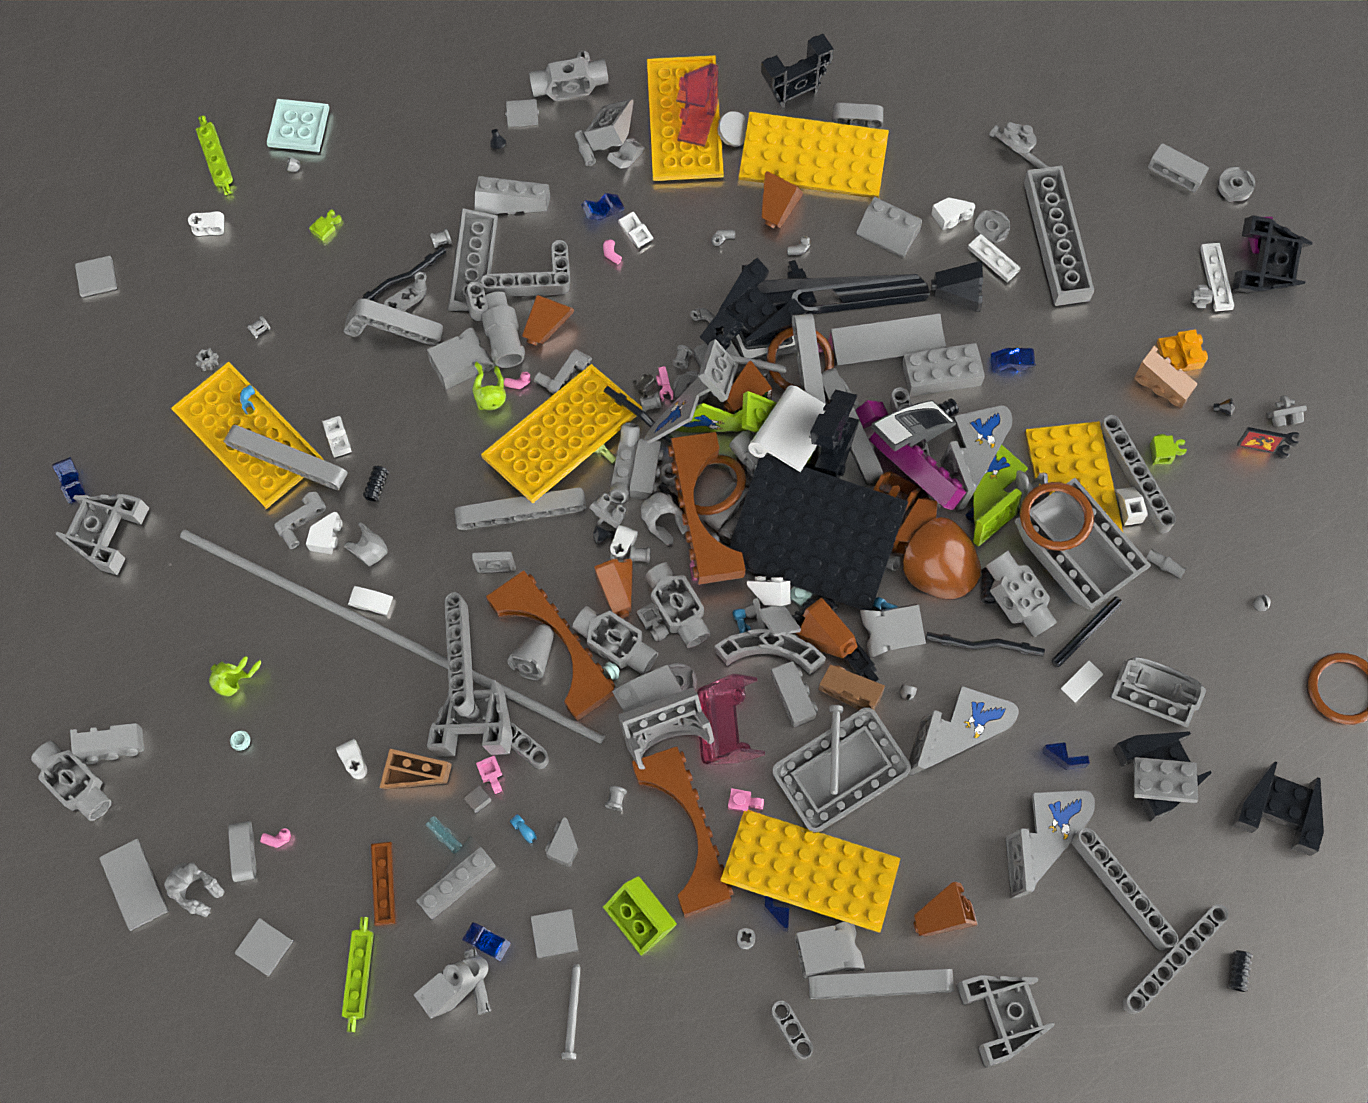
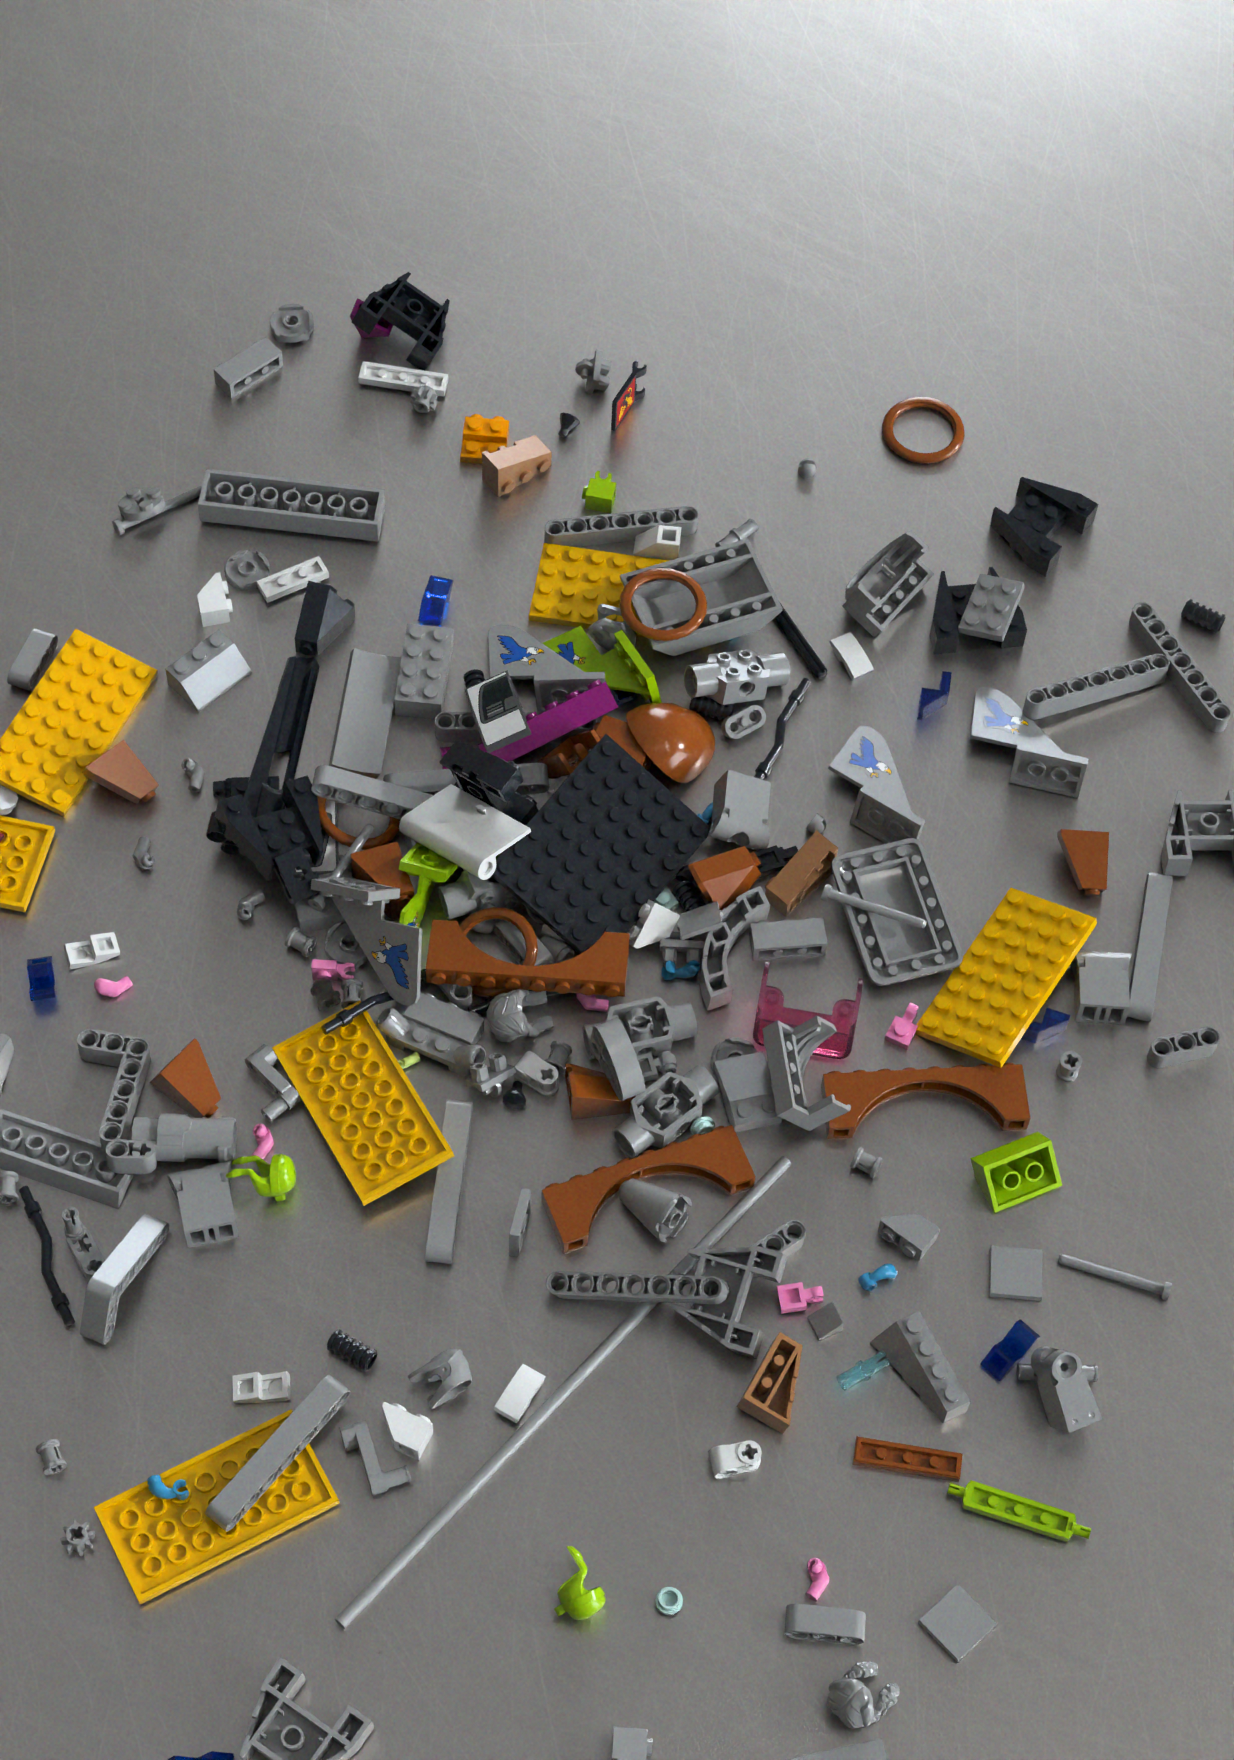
camera: 80 degrees left, 10 degrees down
none -> light grey beam [590,1017,646,1101]
none -> light grey plate [722,705,766,739]

